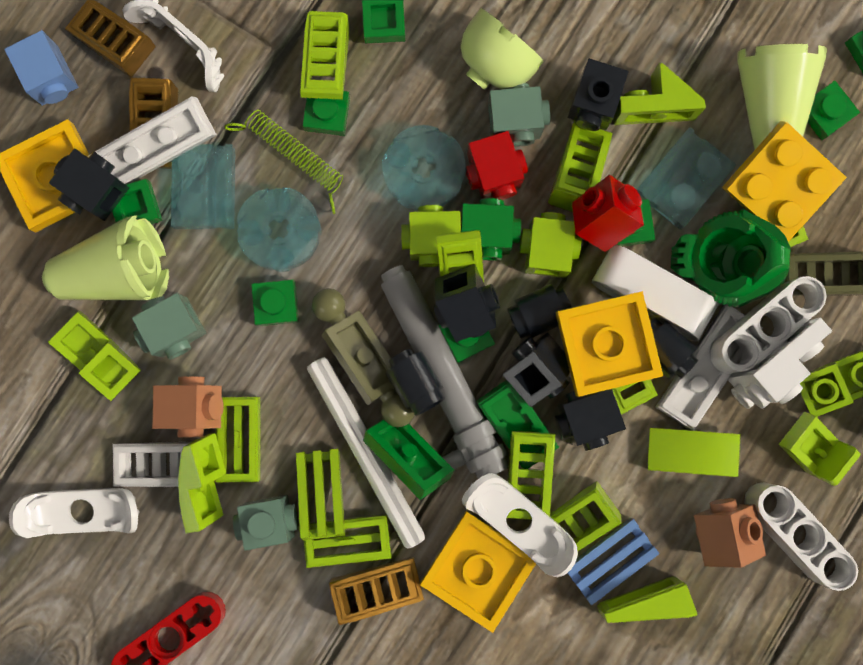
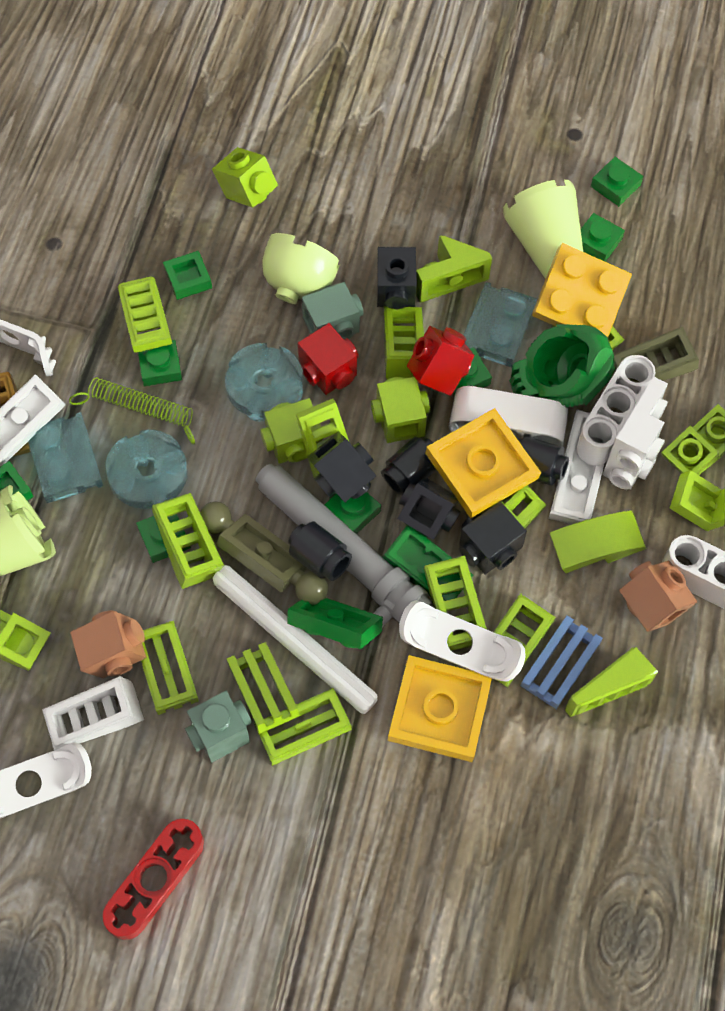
camera: 20 degrees left, 20 degrees down
sand green brick [132,293,207,360] -> none
lime slope [178,433,226,533] -> none
pearl gold slope [329,557,424,625] -> none
green brick [461,198,521,261] -> none
none -> lime slope [152,493,224,589]

